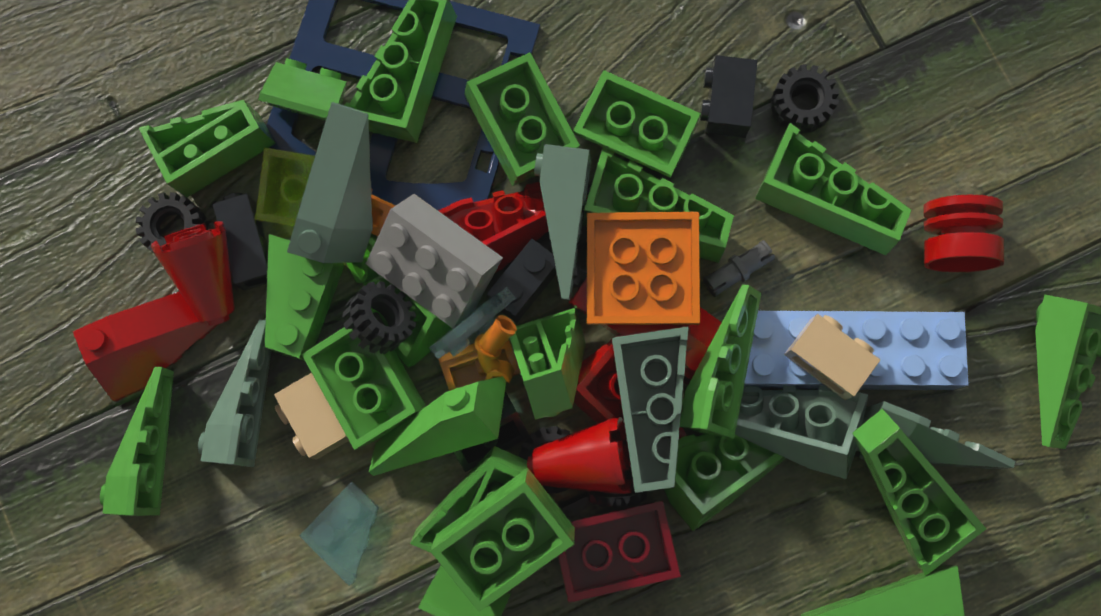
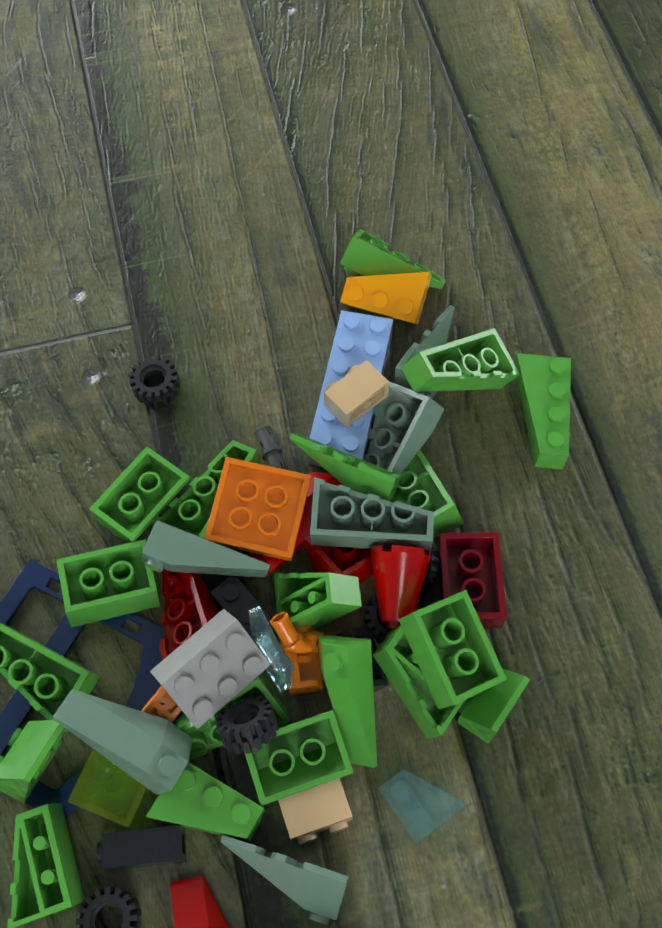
camera: 80 degrees left, 15 degrees down
red cone [151,221,234,326] -> none
black brick [700,55,758,138] -> none
bright green wedge [755,123,911,255] -> none
red wheel [924,194,1004,272] -> none
none -> light orange wedge [340,272,432,325]

